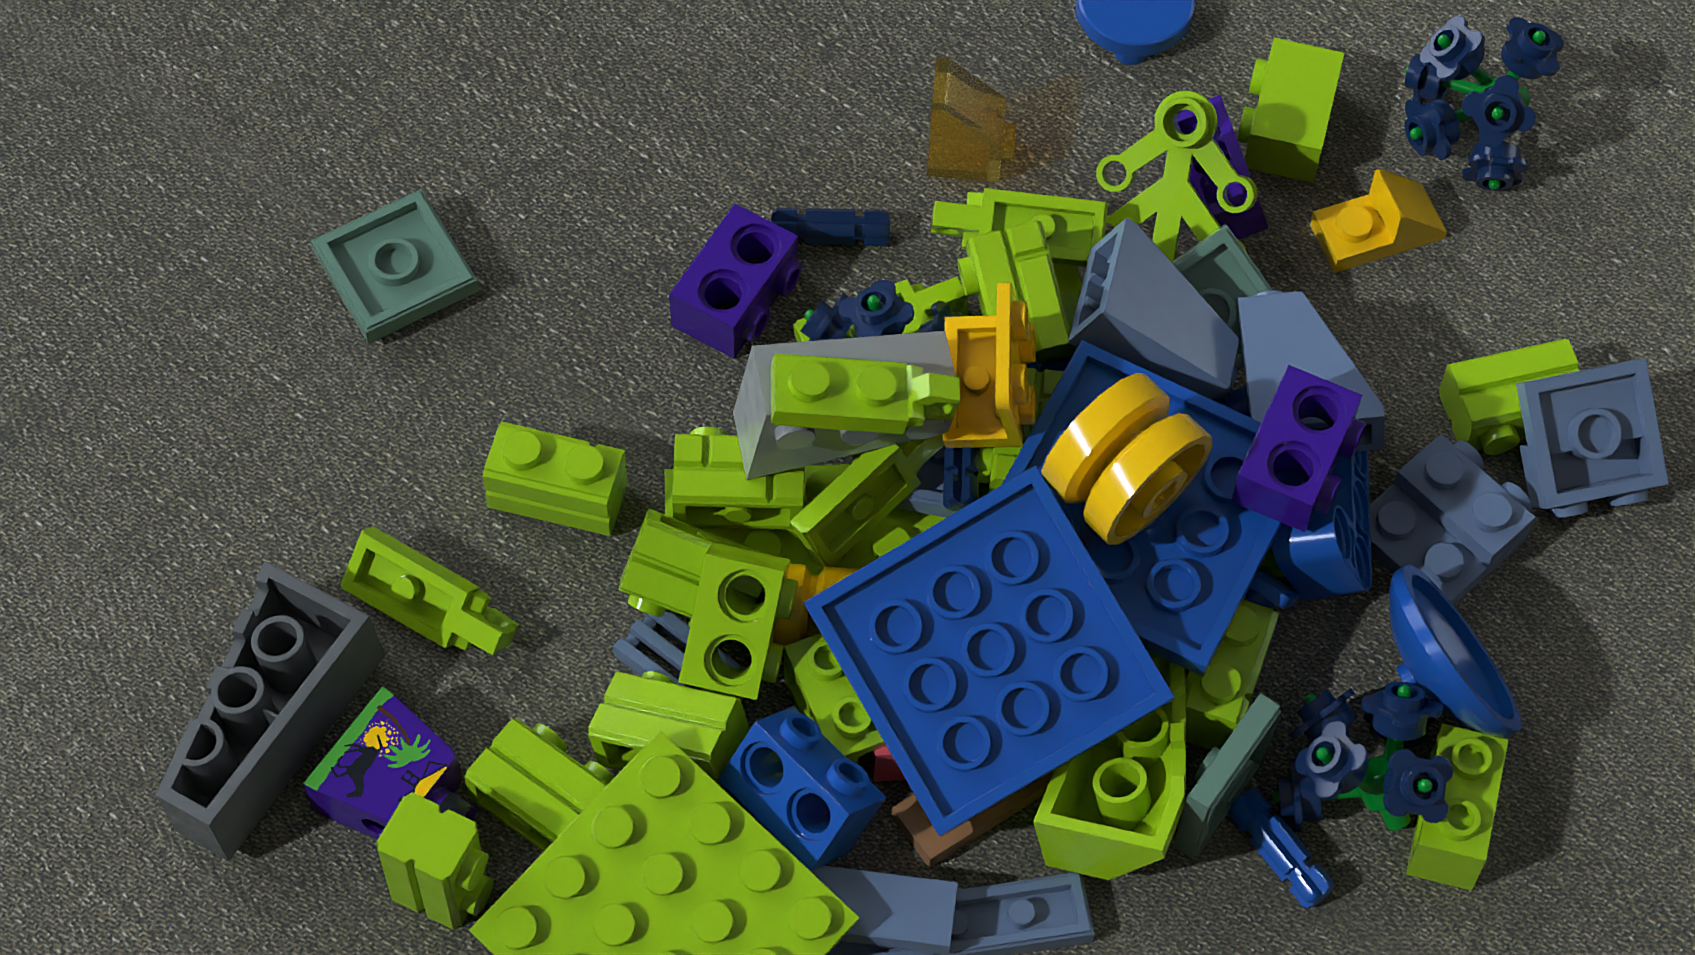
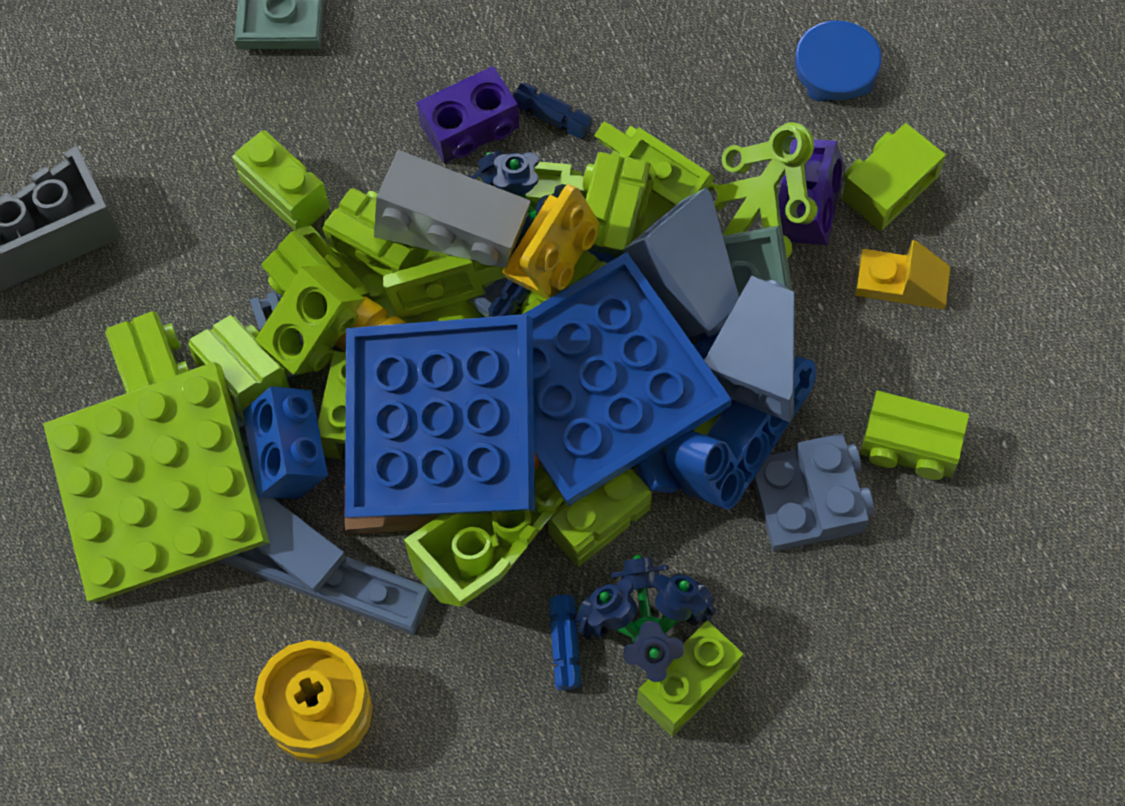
camera: 35 degrees right, 5 degrees up
dark purple torso [304,687,477,840] -> none
lime hinge [340,526,519,655] -> none
lime brick [377,792,494,930] -> none
lime hinge [771,353,960,434] -> none
clear yellow slope [927,57,1017,182] -> none
yellow wheel [1041,373,1213,545] -> none
sand green plate [1173,693,1281,859] -> none
dark purple brick [1231,365,1366,532] -> none
blue dish [1389,564,1522,738] -> none
dark blue plant [1405,16,1564,191] -> none
sand blue plate [1516,358,1669,518] -> none

